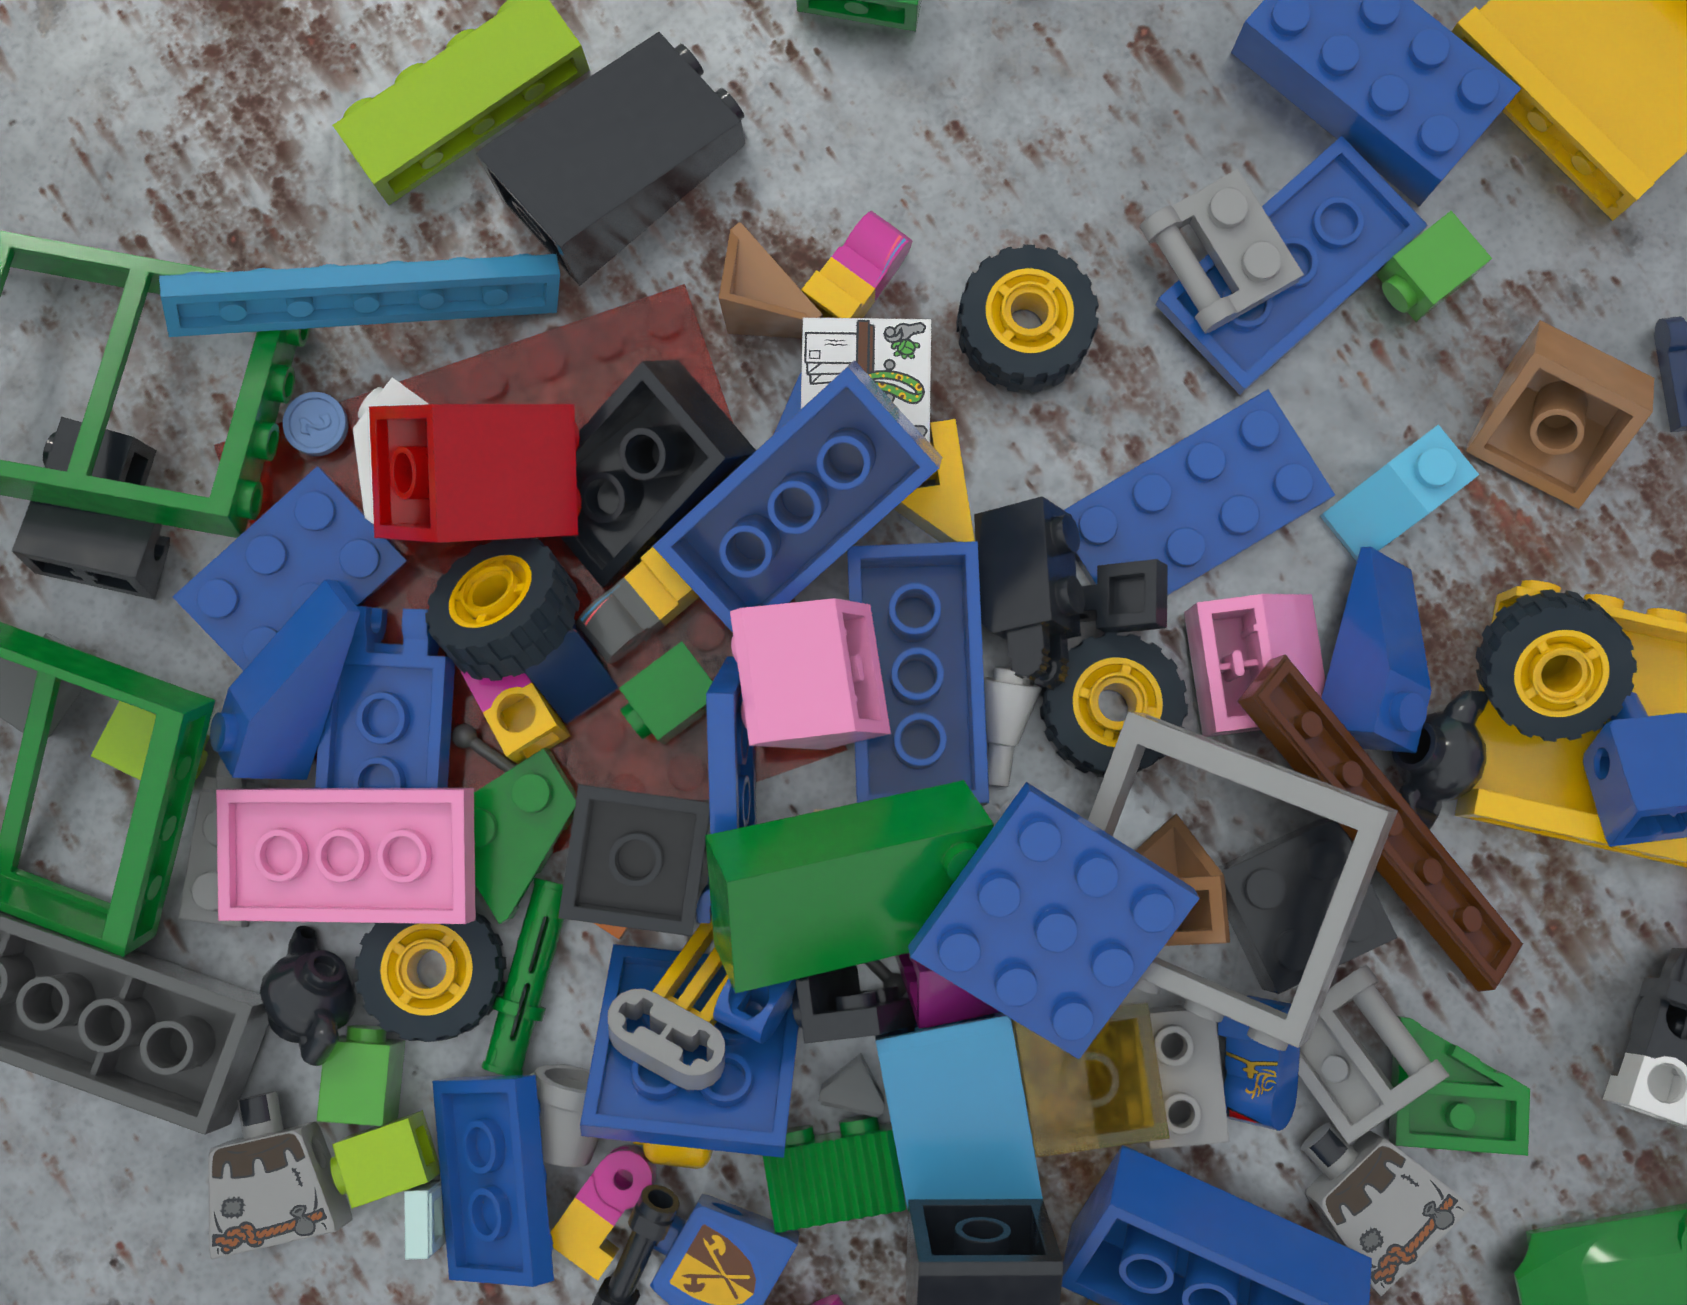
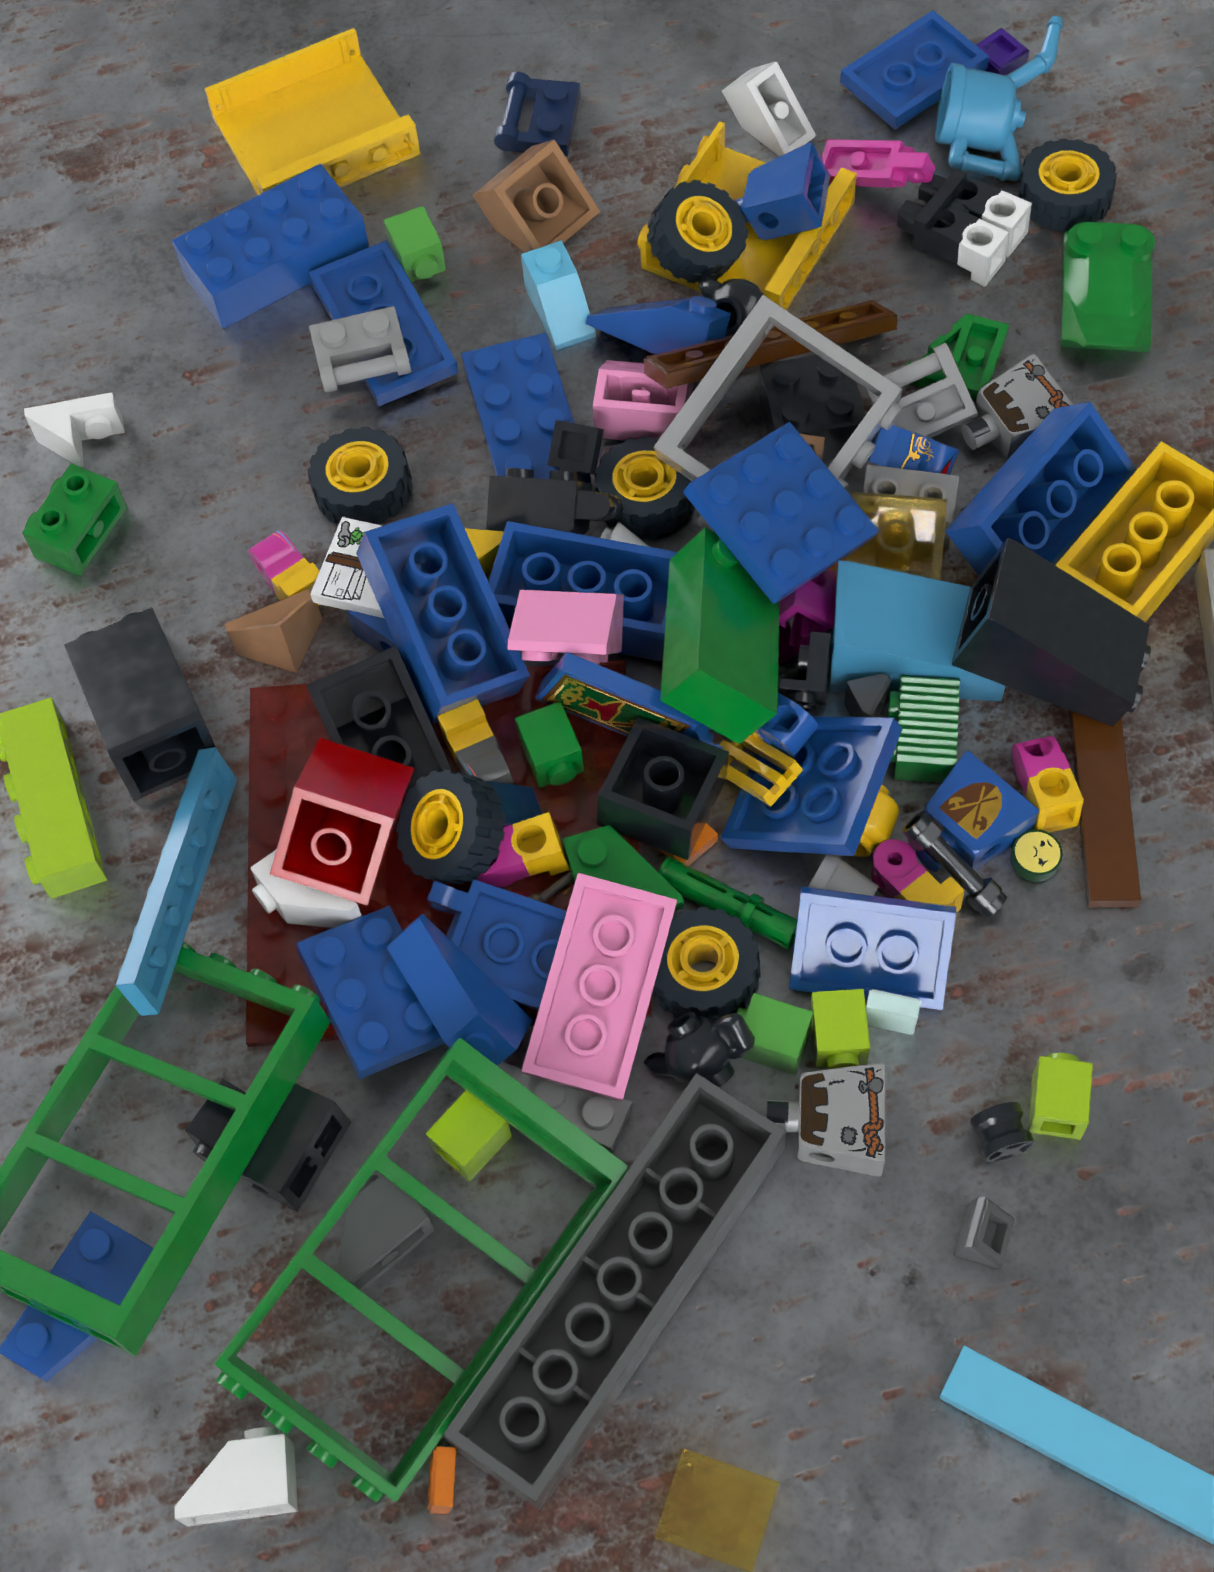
camera: 75 degrees left, 20 degrees down
medium blue piece [283,392,349,456] -> none
light grey beam [608,989,725,1090] -> none

